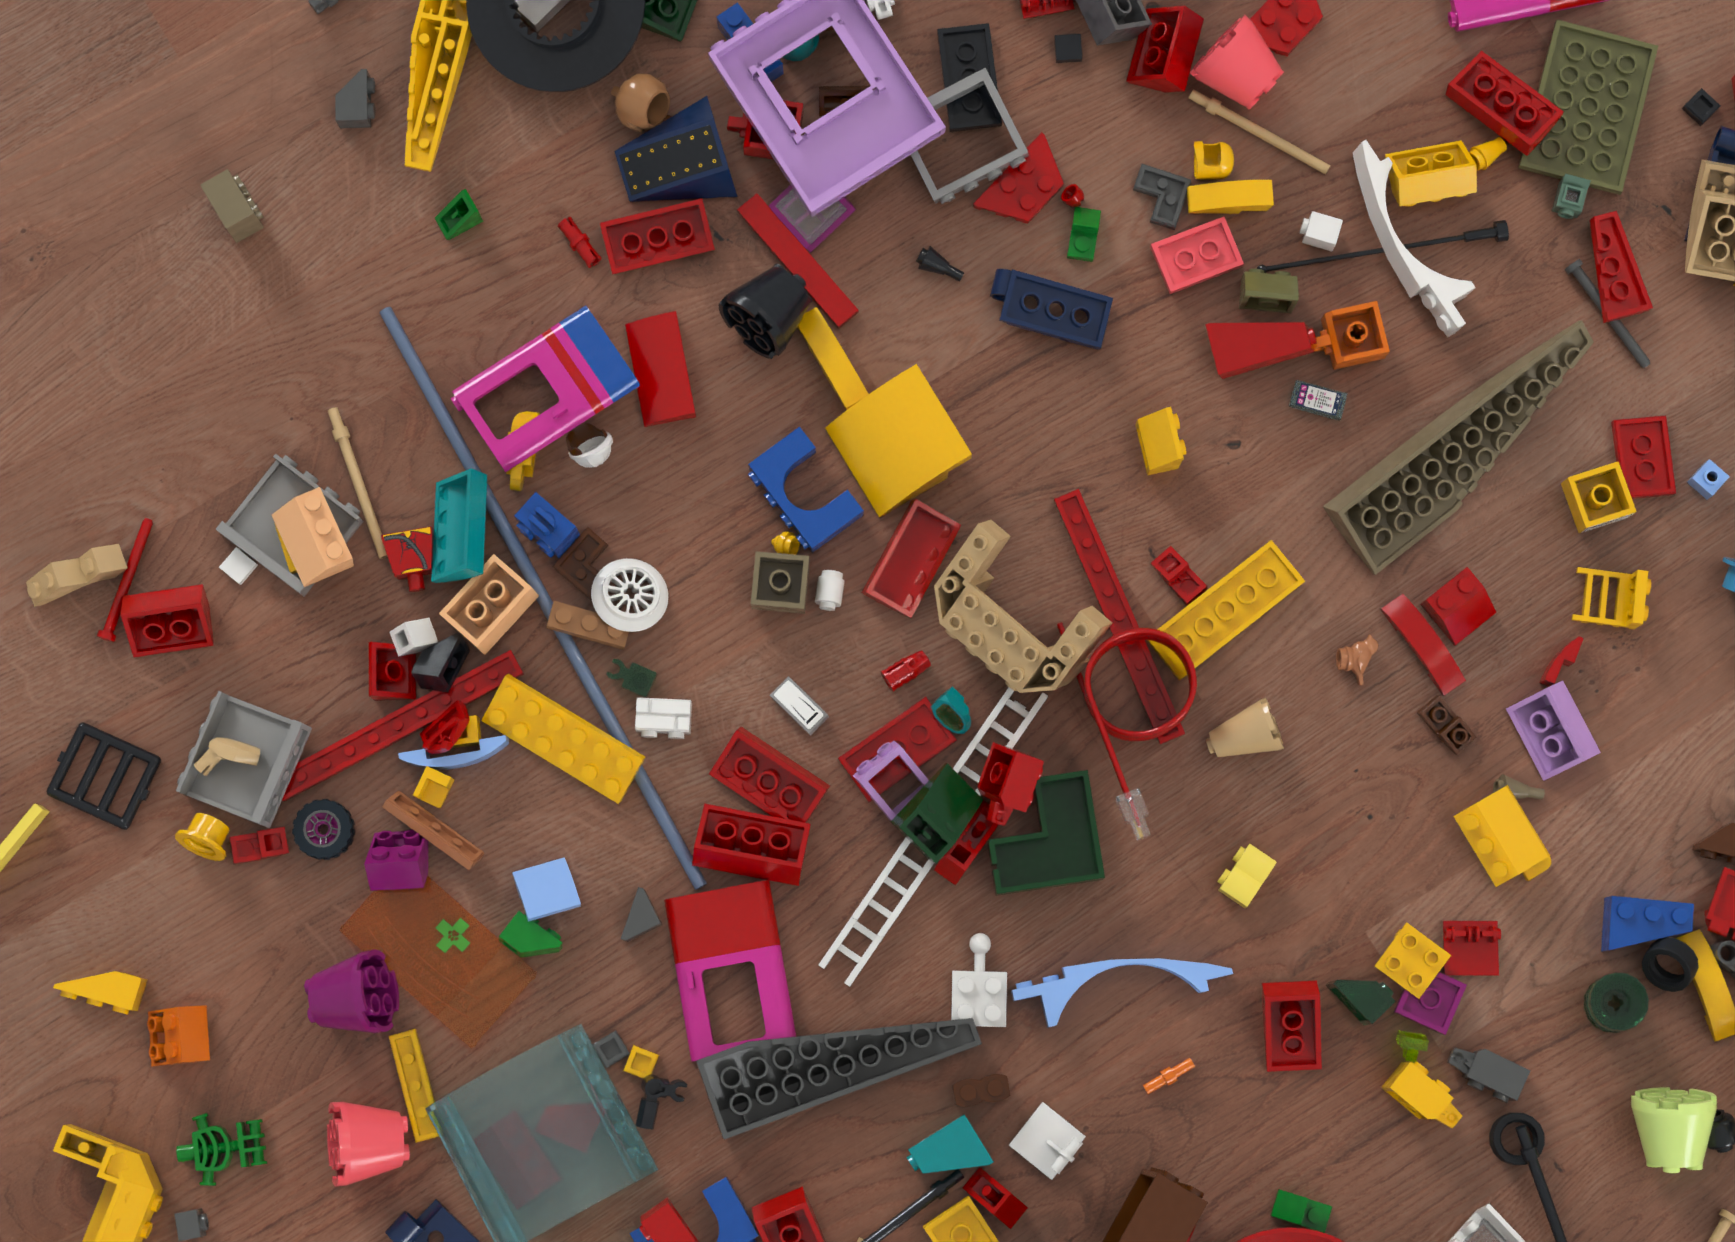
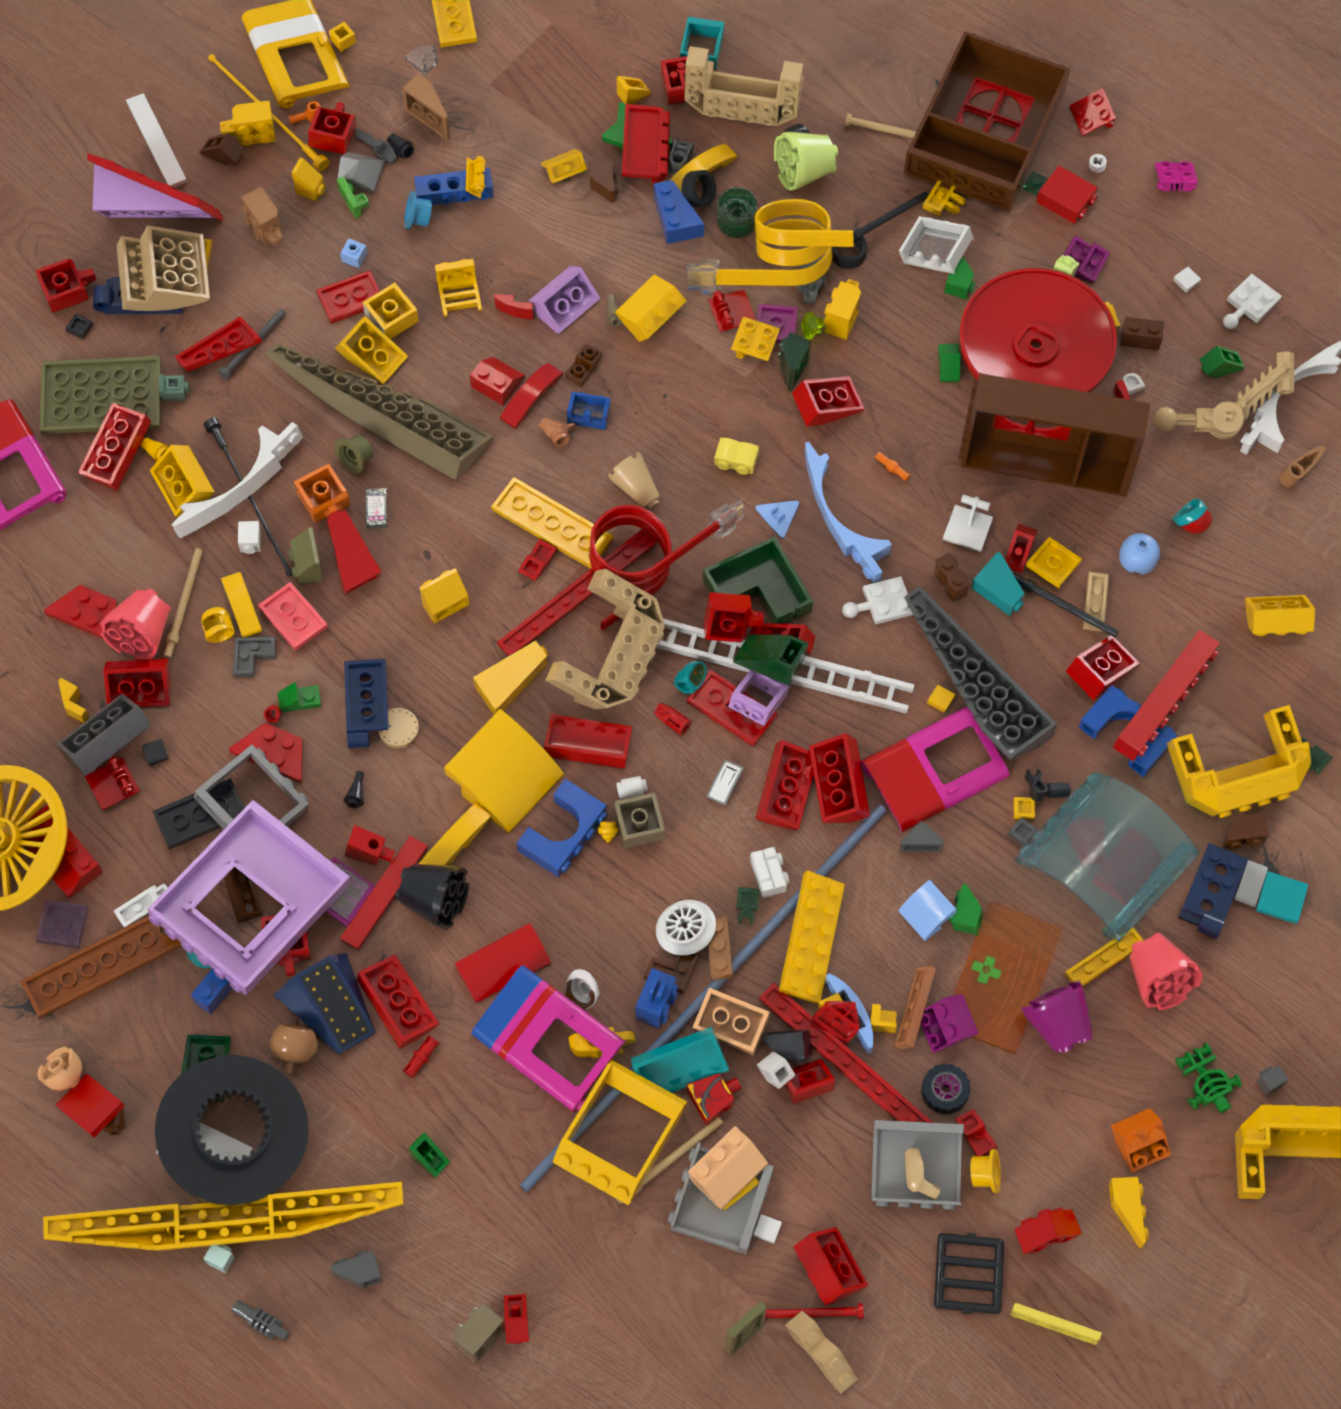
camera: 110 degrees left, 15 degrees down
none -> olive piece [334,435,373,474]
none -> yellow slope [335,316,408,385]
none -> red torso [345,825,395,865]
none -> tan tile [378,708,419,749]
none -> yellow slope [473,641,548,715]
none -> red slope [504,1294,529,1344]
none -> yellow window [552,1060,687,1205]
none -> blue window [567,392,611,430]
none -> yellow piece [686,199,854,295]
none -> olive tile [724,1301,766,1356]
none -> light blue piece [755,501,799,538]
none -> yellow tile [927,684,955,713]
none -> red brick [1014,1207,1082,1254]

